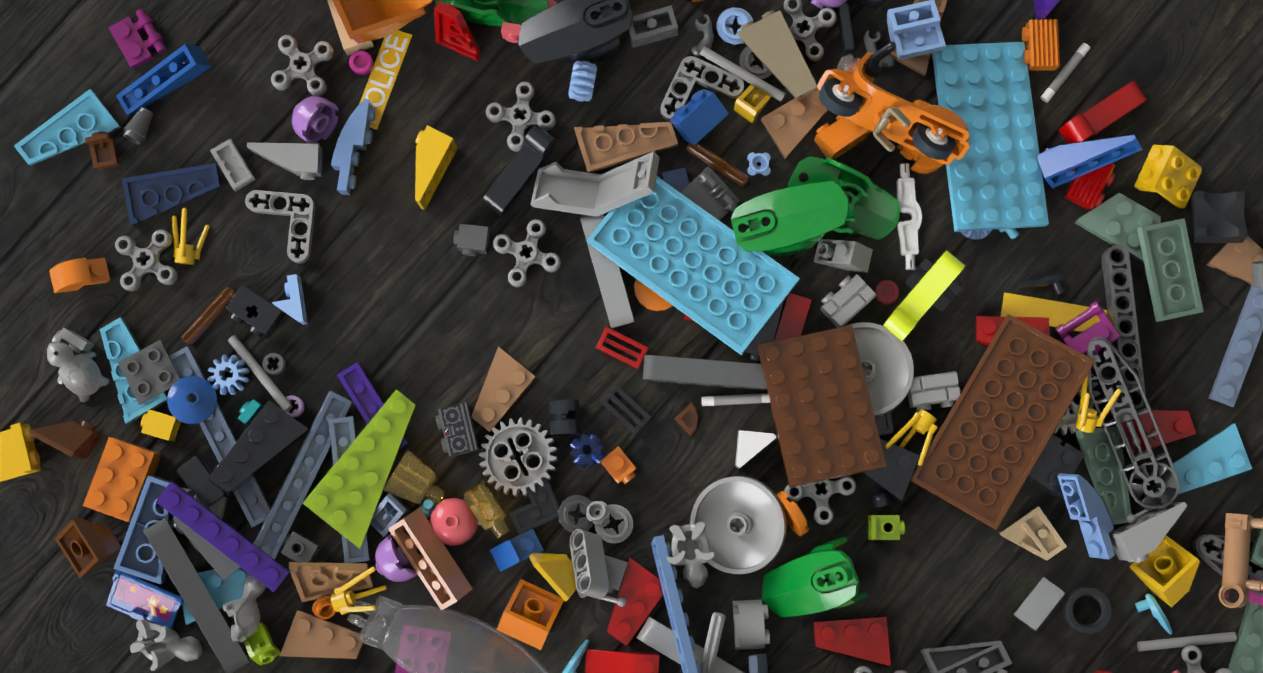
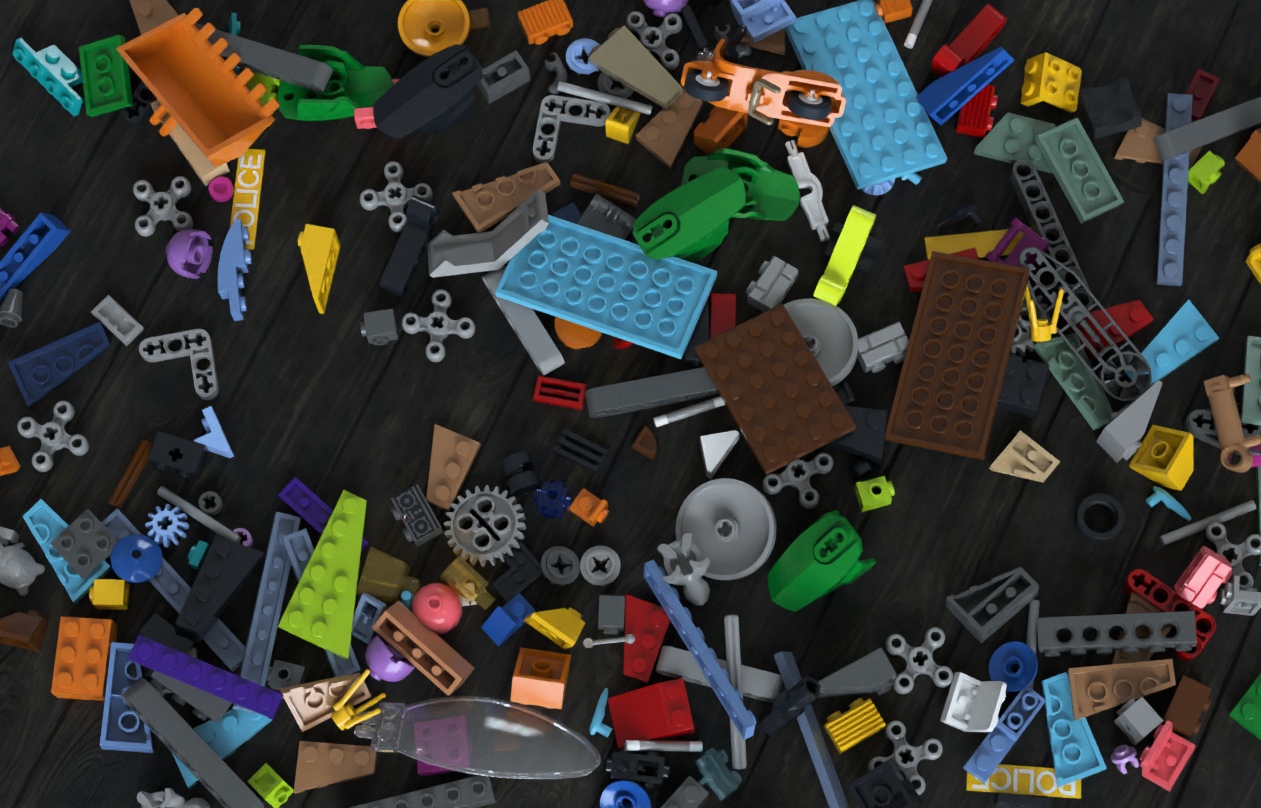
camera: 15 degrees left, 10 degrees down
reddish brown slope [54,517,121,578] -> none
door [106,570,184,629] -> none
yellow plant [172,208,210,265] -> none
light grey animal [223,574,266,643] -> none
light grey slope [247,143,323,180] -> none
orange plate [312,596,336,620] -> none
red wing [434,1,481,61] -> none
light blue gear [569,61,597,102] -> none
light grey beam [570,529,609,599] -> none
light grey plate [586,501,610,525] -> none
blue brick [670,89,729,145] -> none
light grey cylinder [732,599,770,650] -> none
light blue plate [747,152,771,176] -> none
orange tile [776,491,809,536] -> none
red wing [813,617,891,666] -> none
light grey slope [814,239,873,273] -> none
dark red tile [874,280,899,305] -> none
yellow plant [885,409,938,466] -> none
slope [1013,577,1065,631] -> none
medium blue slope [1057,473,1115,559] -> none

